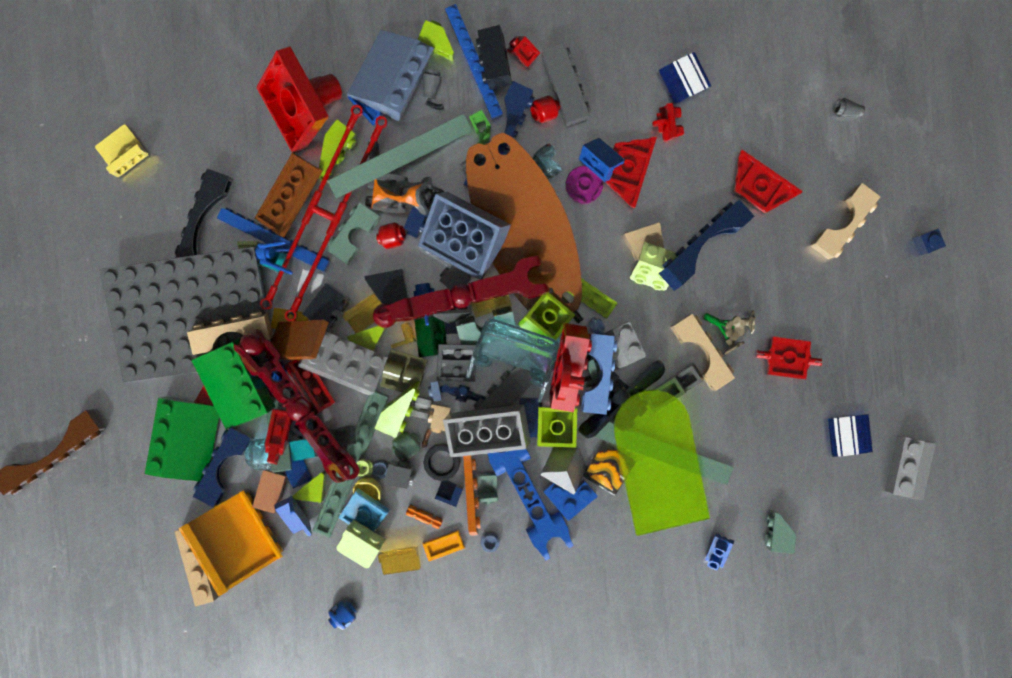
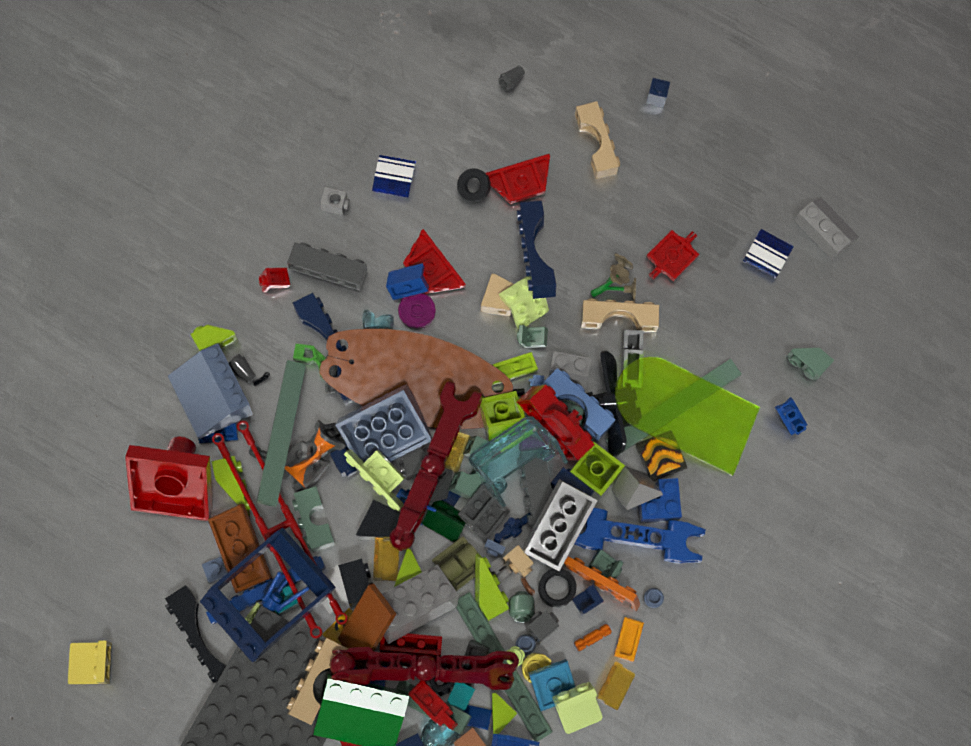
camera: 60 degrees left, 15 degrees down
red head [376,222,406,249] -> none
clear yellow panel [391,323,417,349] -> none
blue piece [445,4,503,120] -> none
black brick [476,25,512,90] -> none
red head [530,95,560,124] -> none
red hips [652,103,684,142] -> none
none -> dark blue window [200,528,336,663]
none -> sand blue plate [202,557,227,584]
none -> light grey brick [320,187,350,215]
none -> yellowish green bracket [344,449,405,511]
none -> black tyre [457,168,491,202]
none -> sand green bracket [517,325,548,348]

